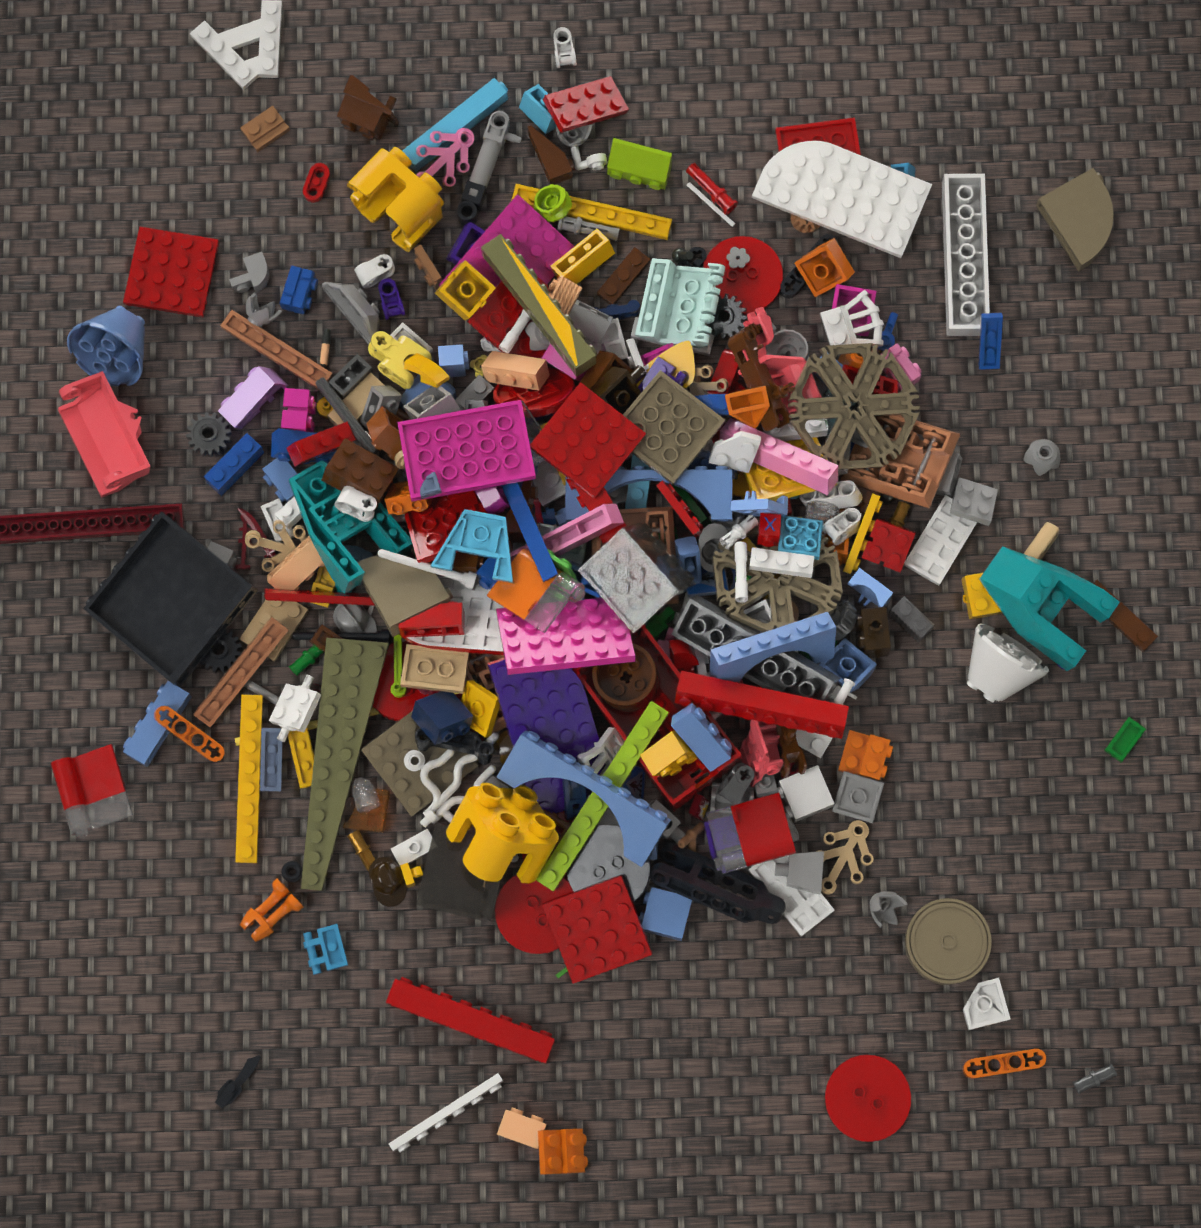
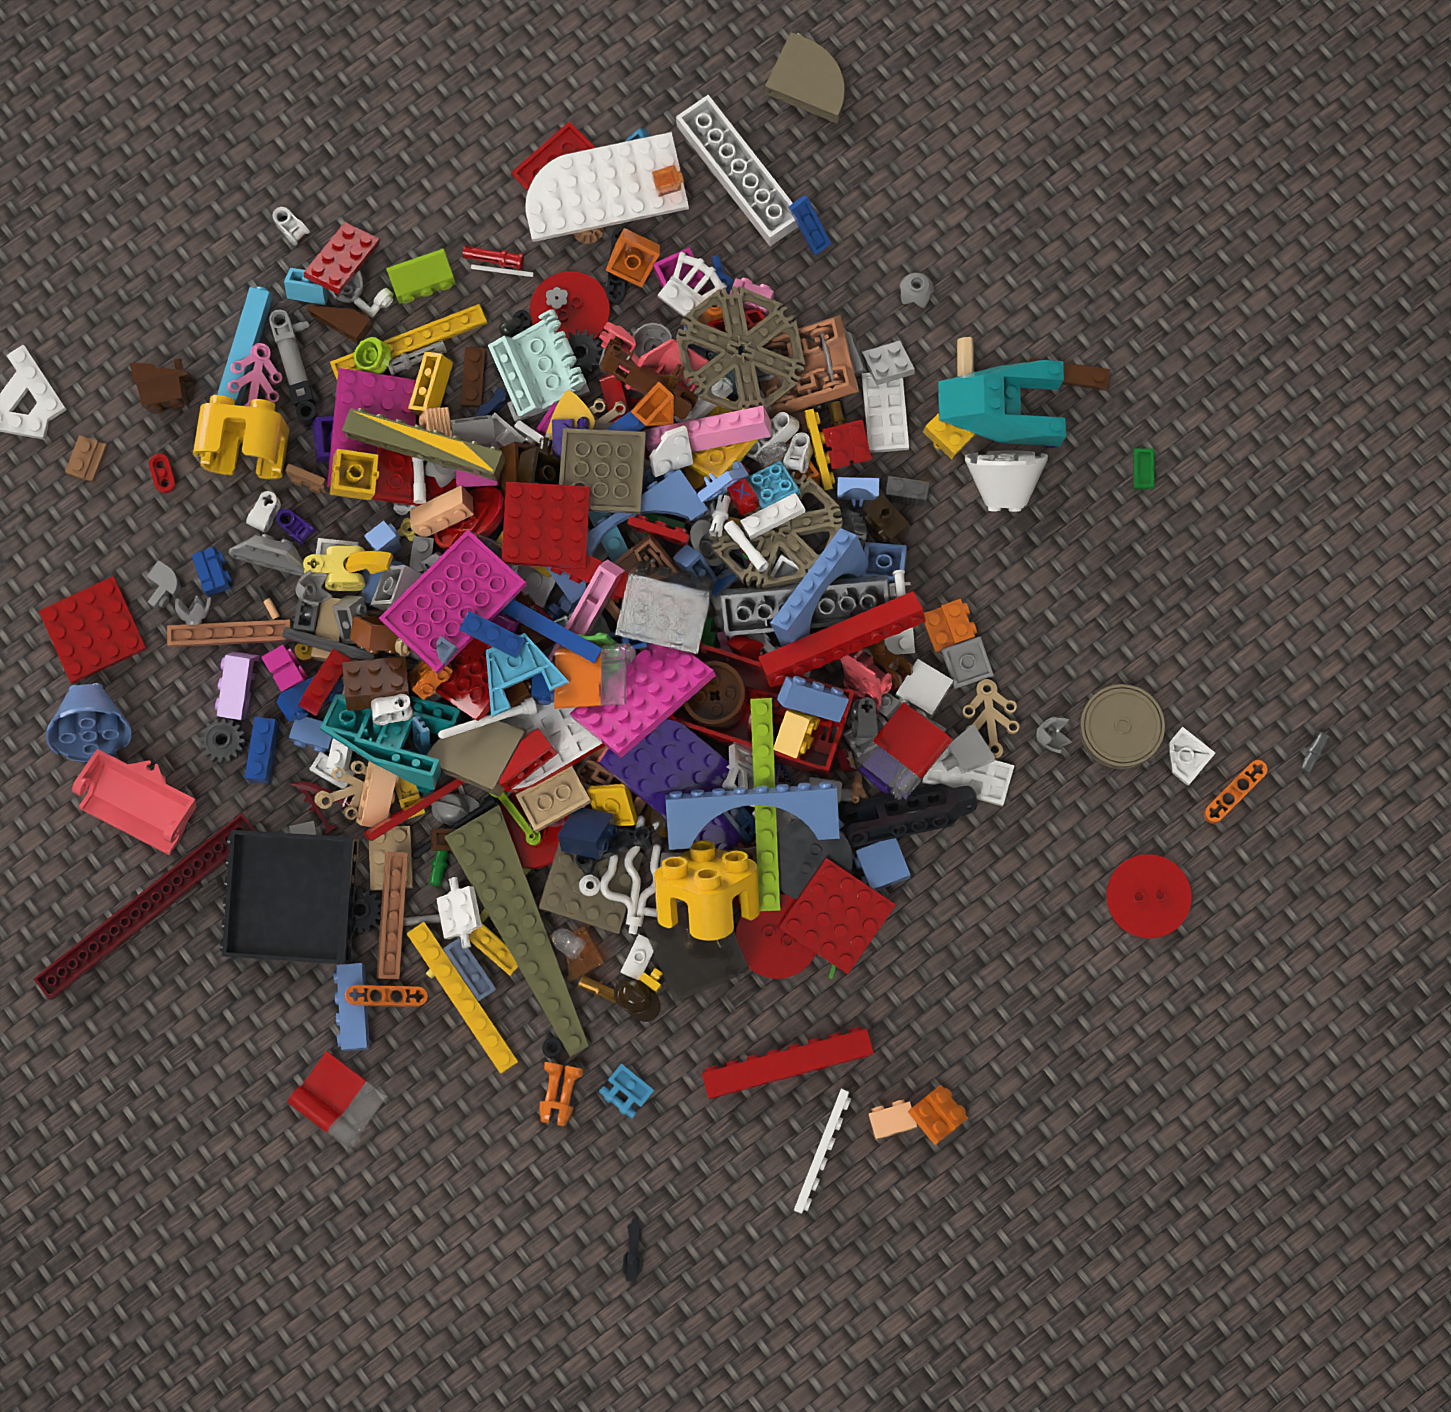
camera: 30 degrees left, 0 degrees up
none -> light grey piece [296,570,332,606]
none -> dark azure tile [412,715,430,755]
none -> blue plate [459,611,526,659]
none -> clear orange brick [652,165,684,197]

